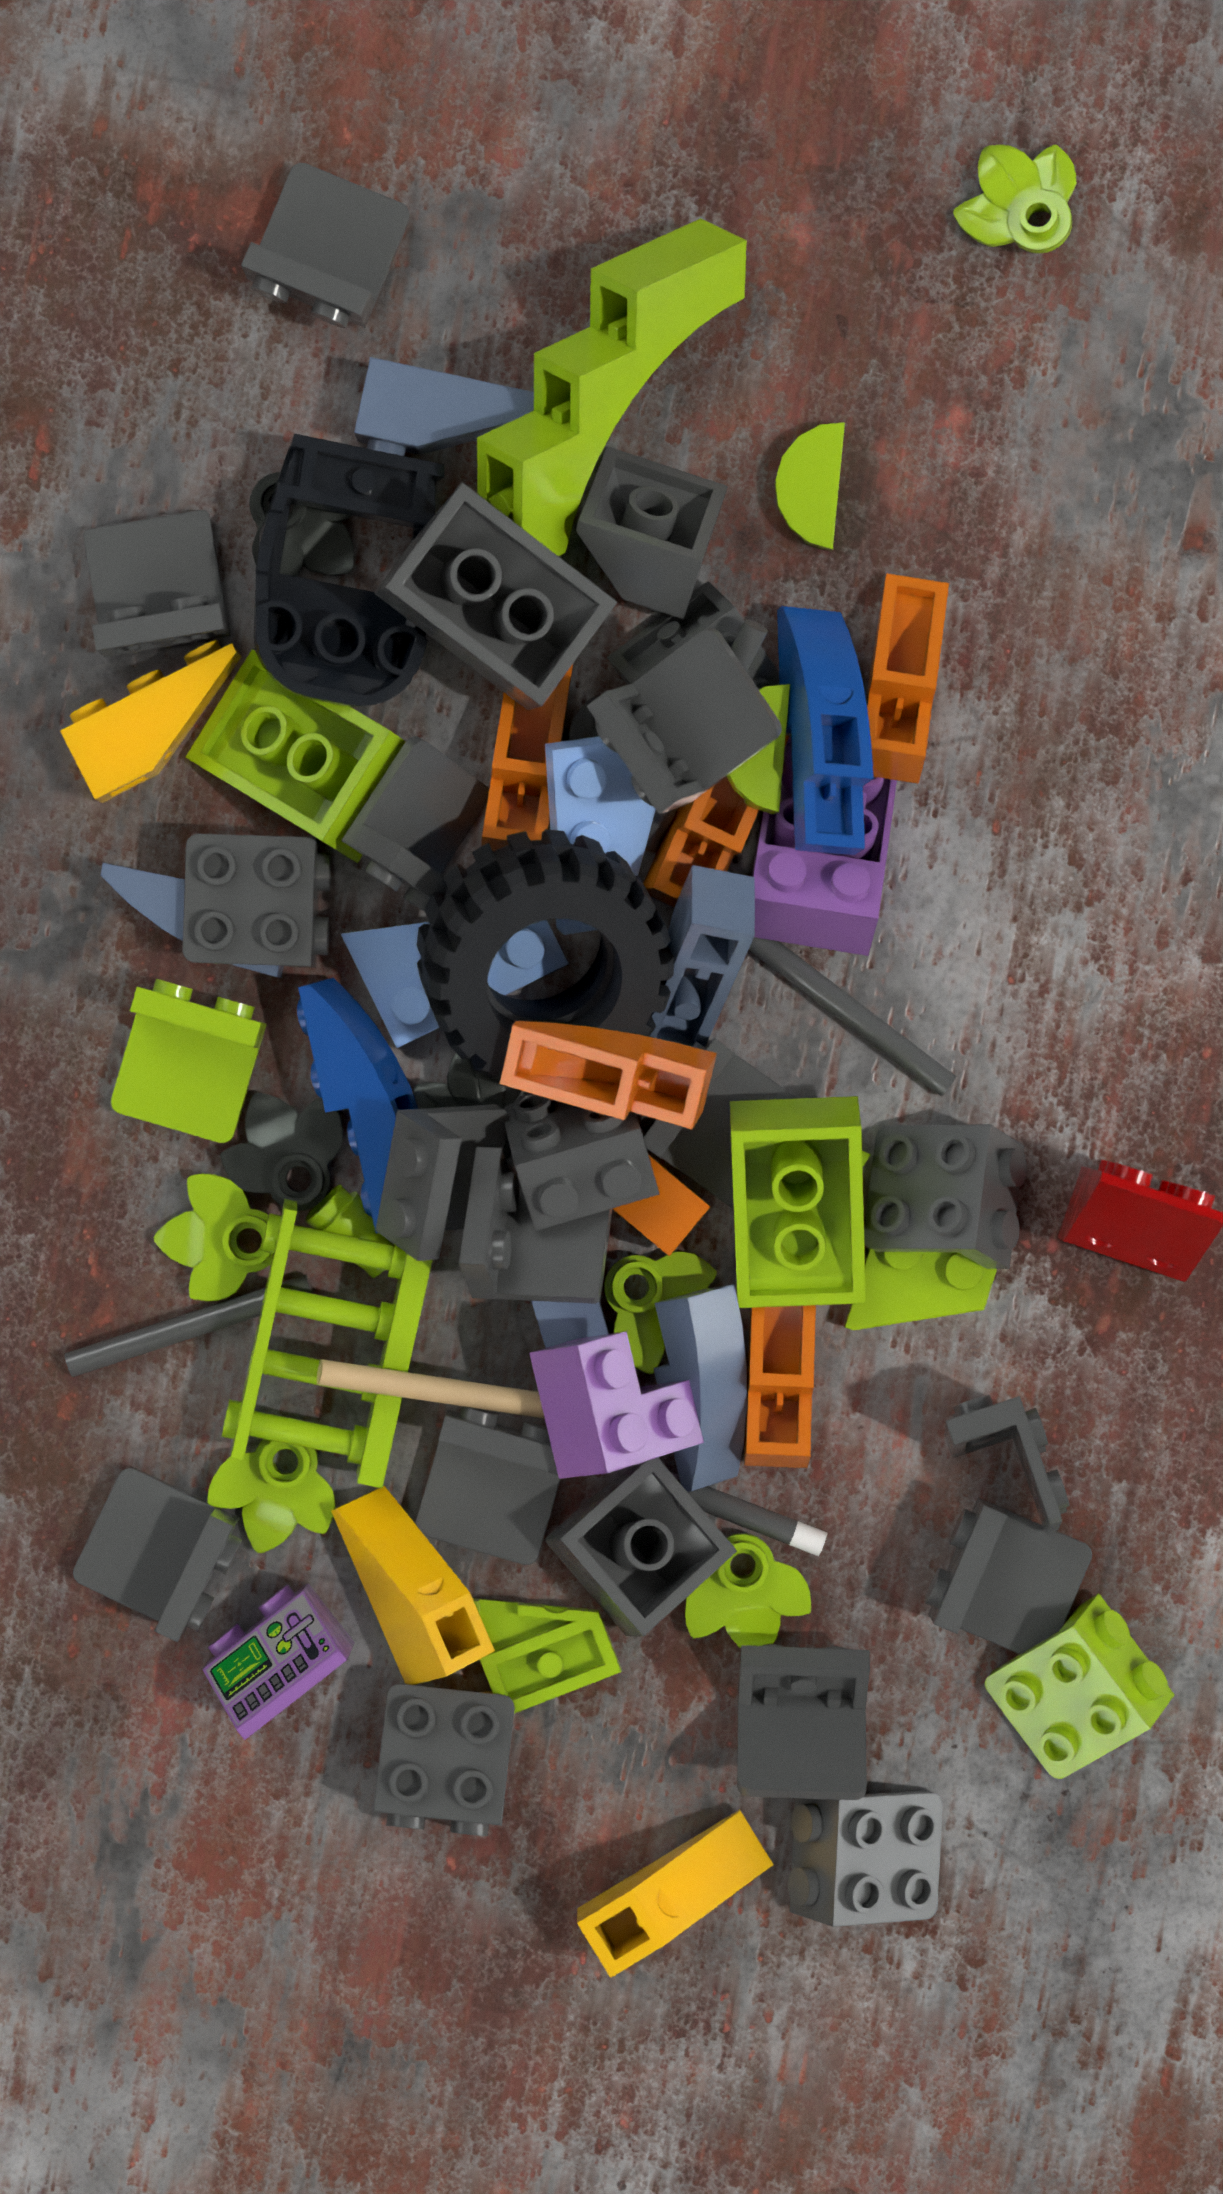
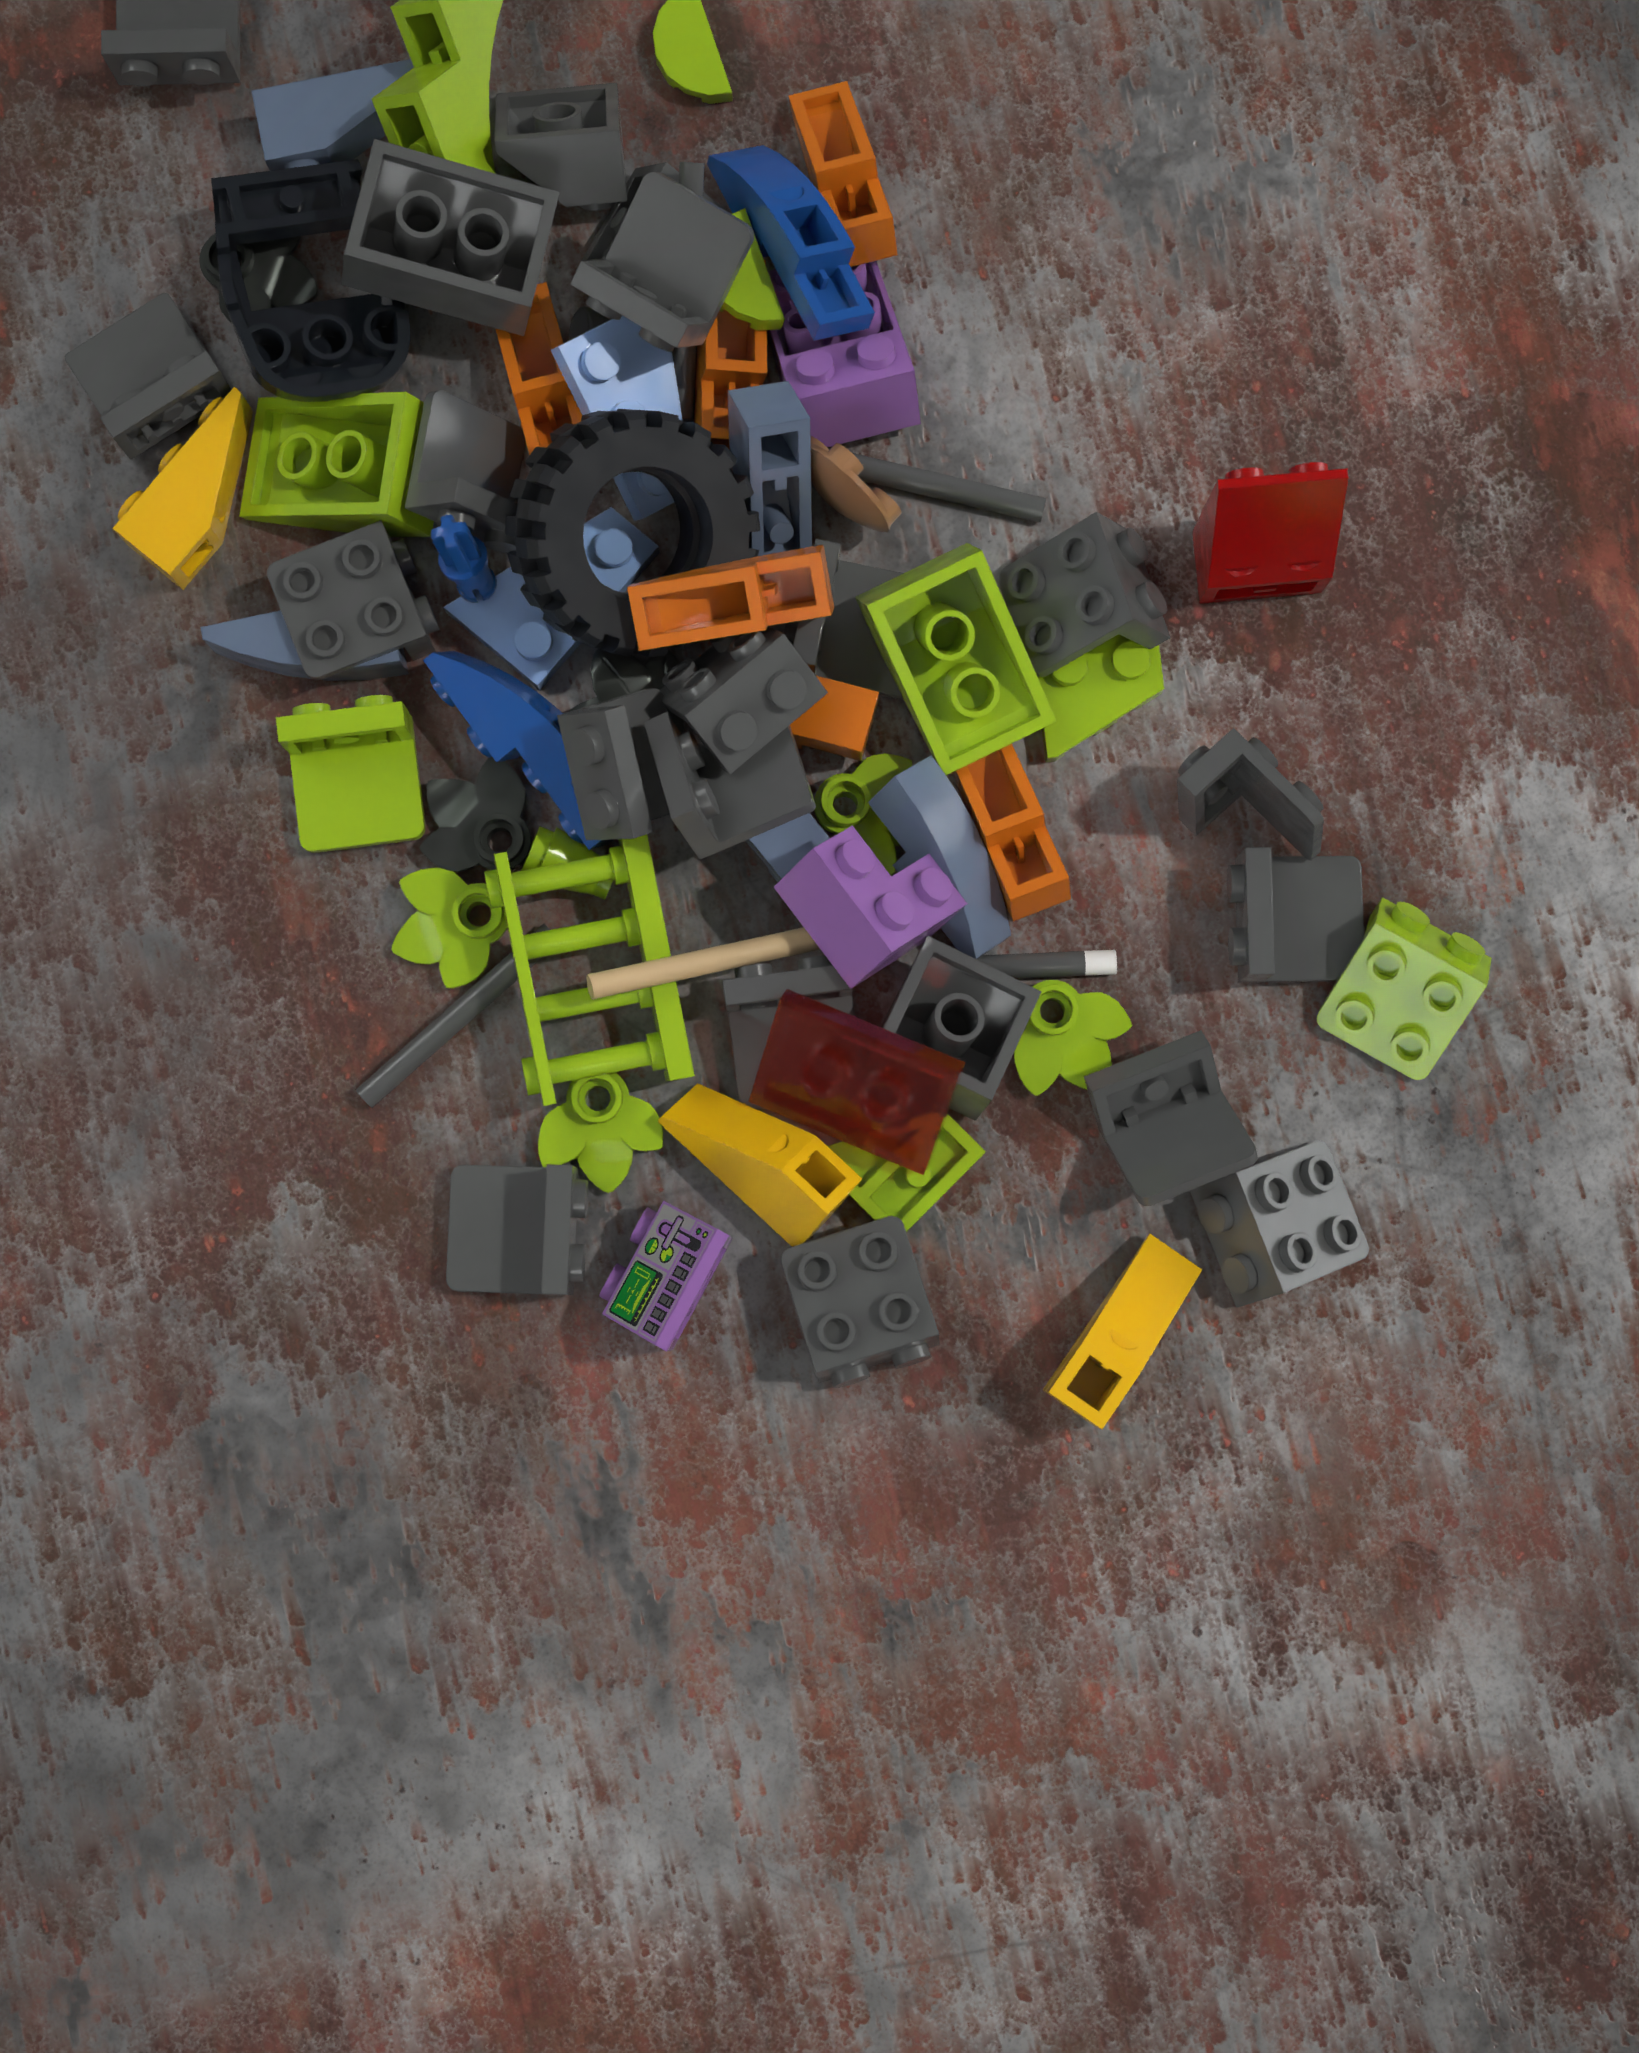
camera: 20 degrees left, 5 degrees down
none -> blue axle [431,515,497,603]
none -> clear red tile [748,989,966,1175]
none -> medium nougat dish [811,436,902,532]

